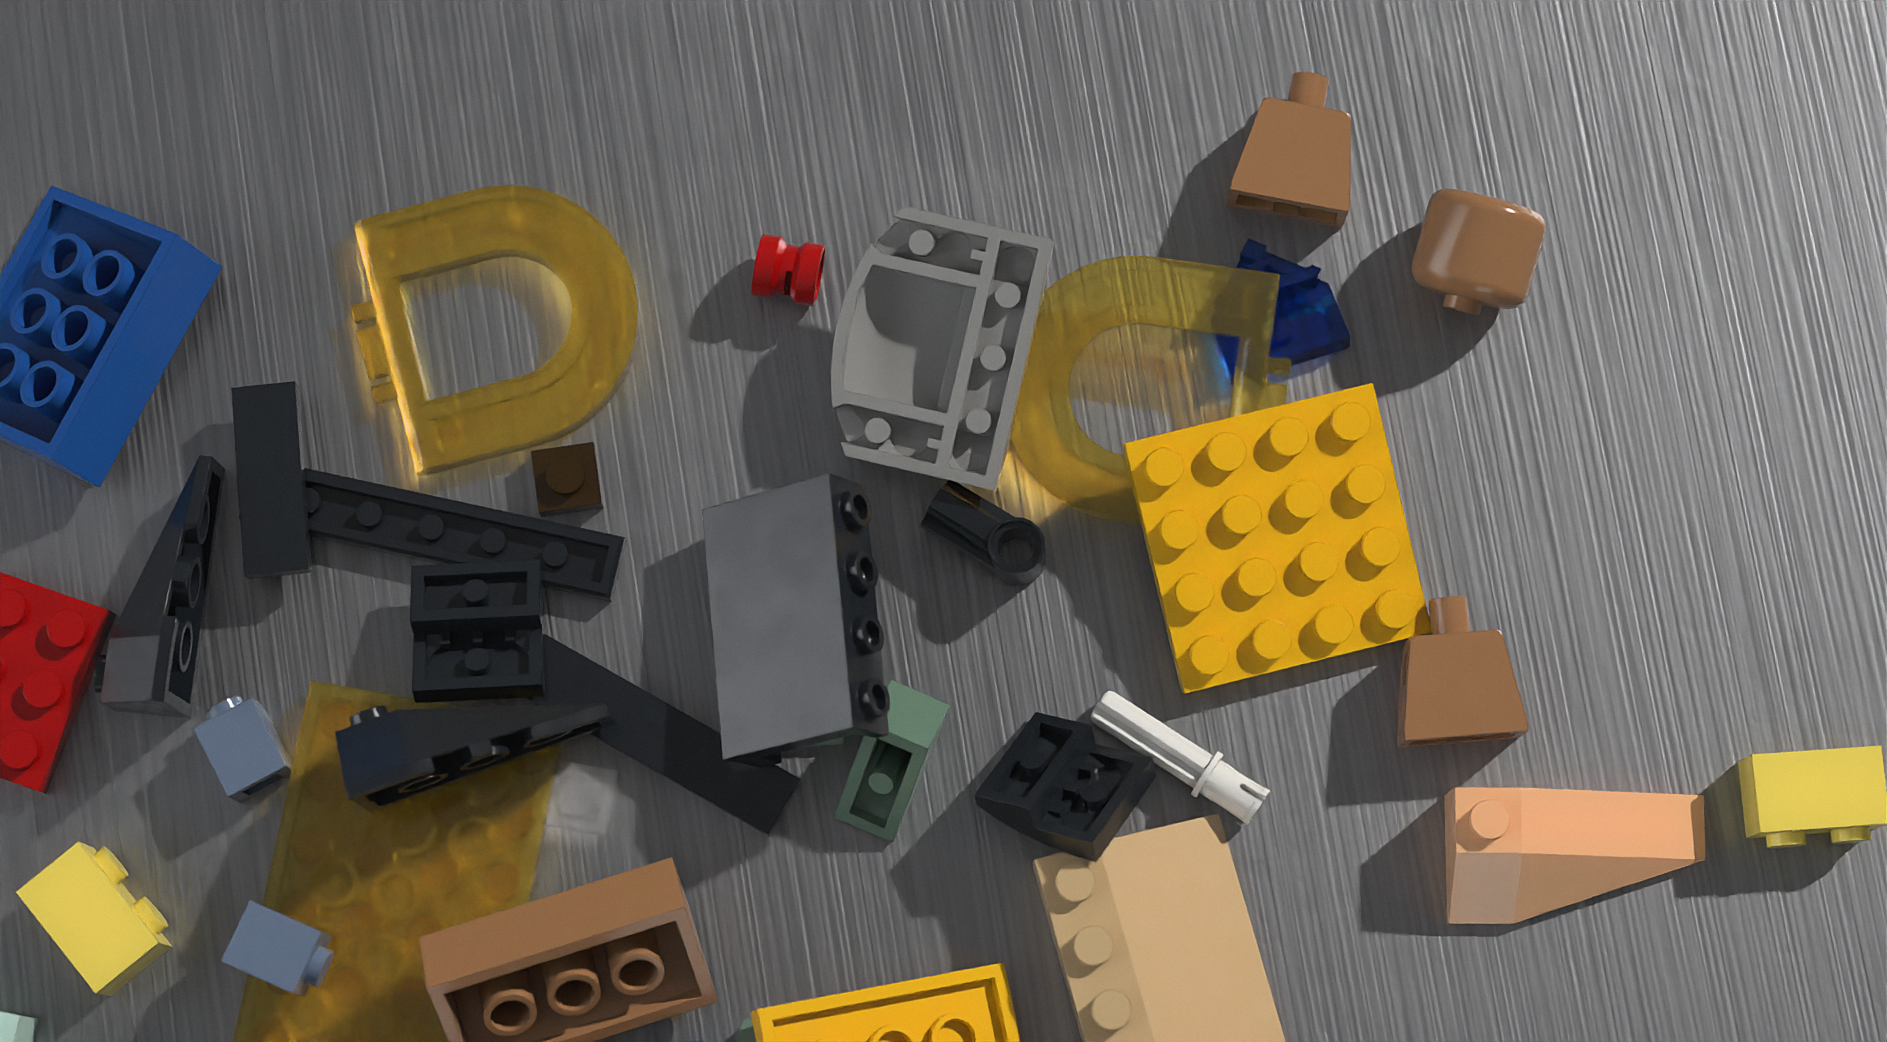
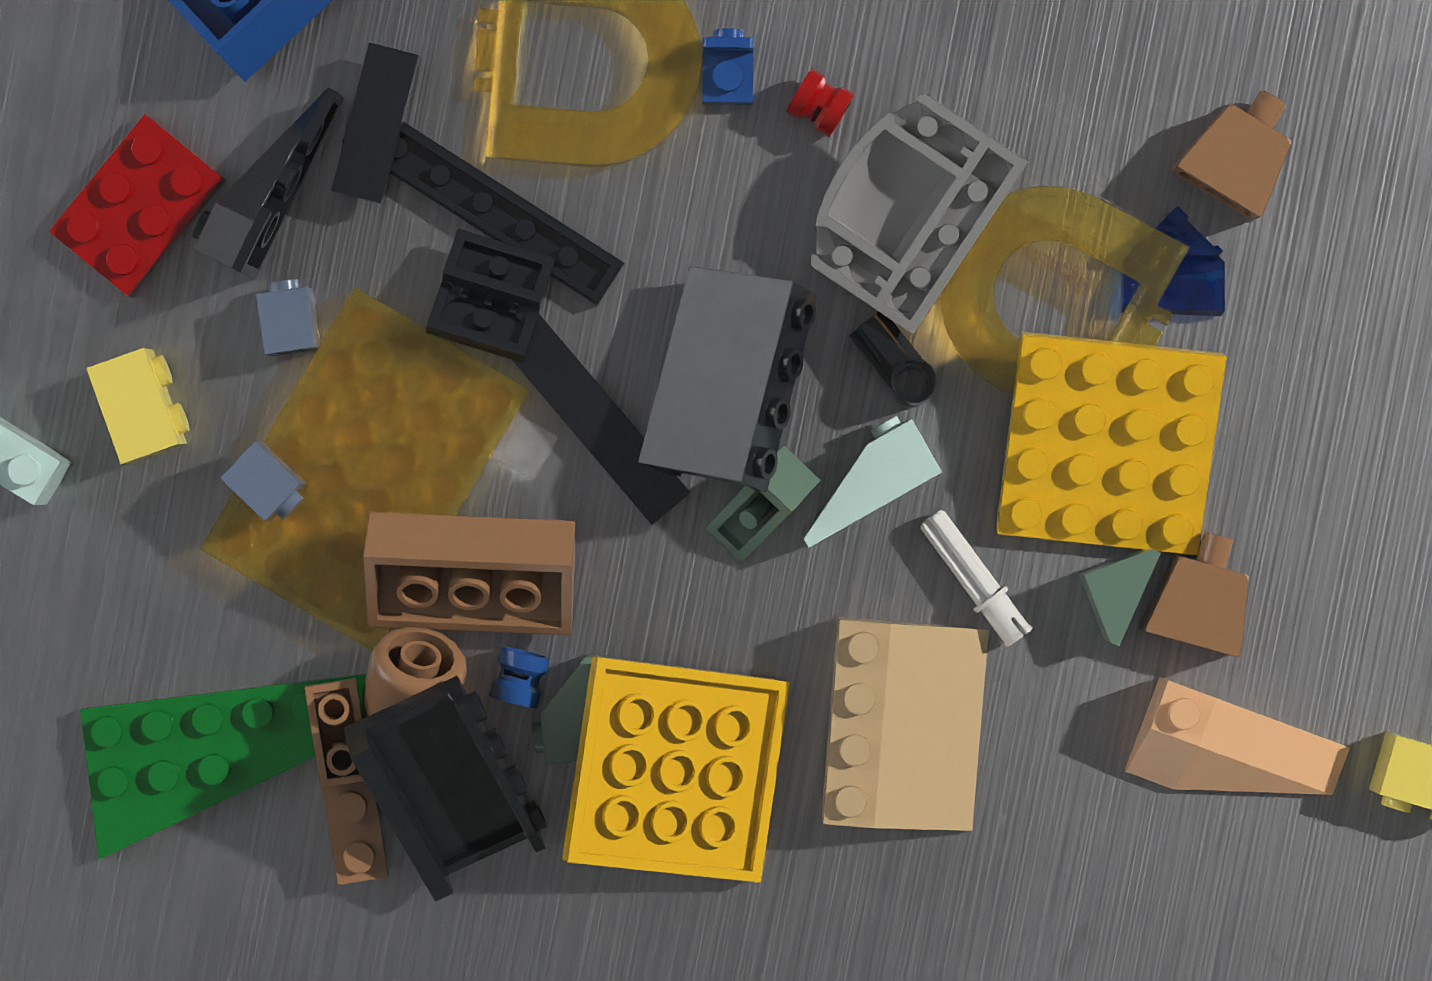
camera: 20 degrees right, 10 degrees up
black wedge [335,704,616,813] -> none
dark brown plate [531,442,604,517] -> none
black slope [974,712,1156,862] -> none
medium nougat head [1411,189,1546,316] -> none
none -> blue bracket [702,28,754,105]
none -> light aqua slope [803,416,942,548]
none -> sand green slope [1078,548,1161,646]

